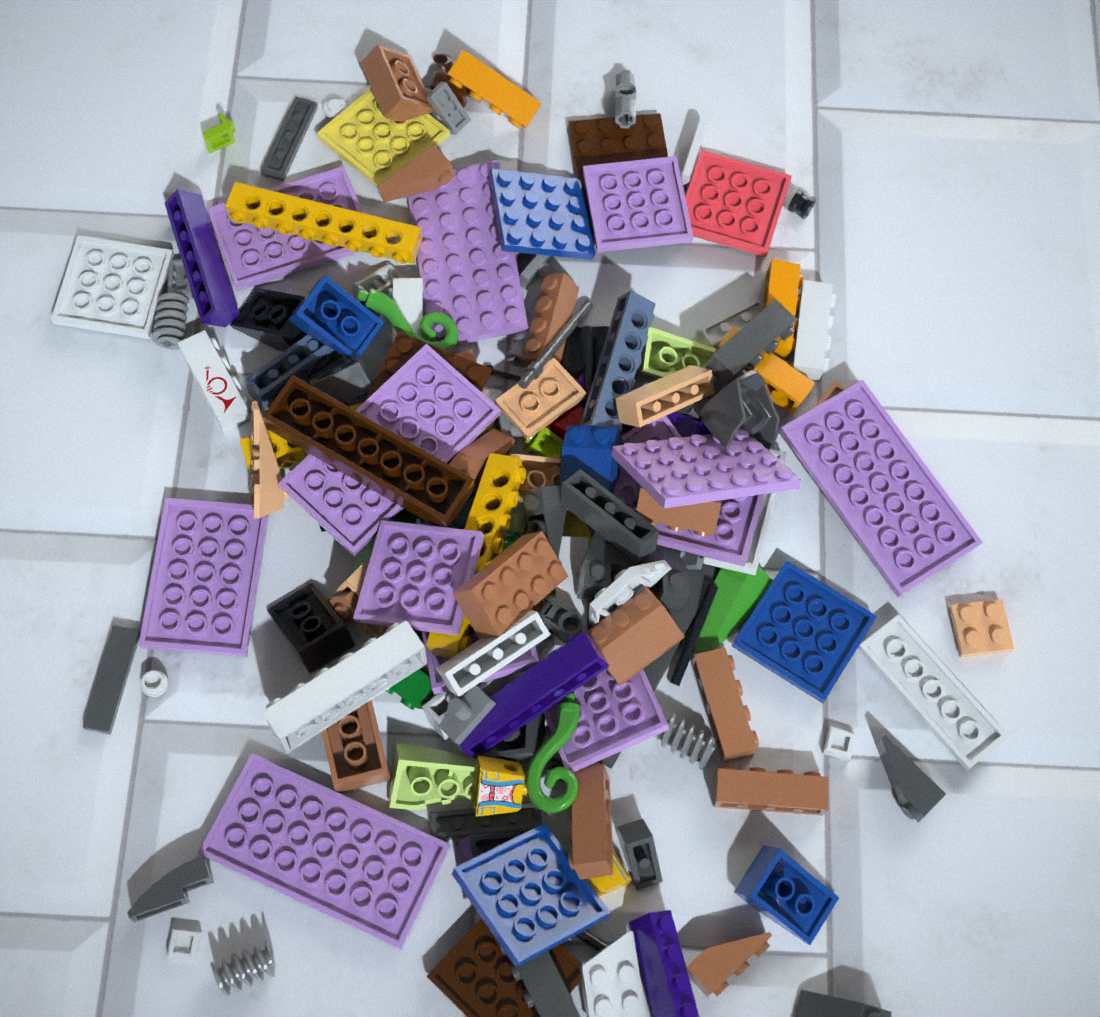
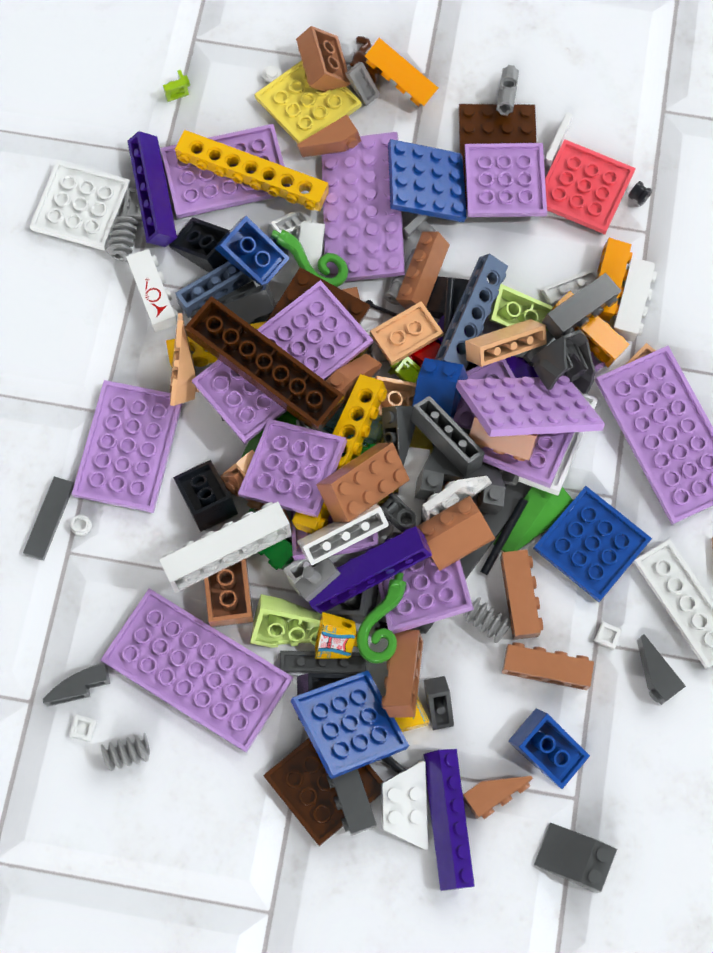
camera: 10 degrees right, 5 degrees up
dark grey tile [261,96,318,181] -> none
dark grey bar [518,300,593,389] -> none

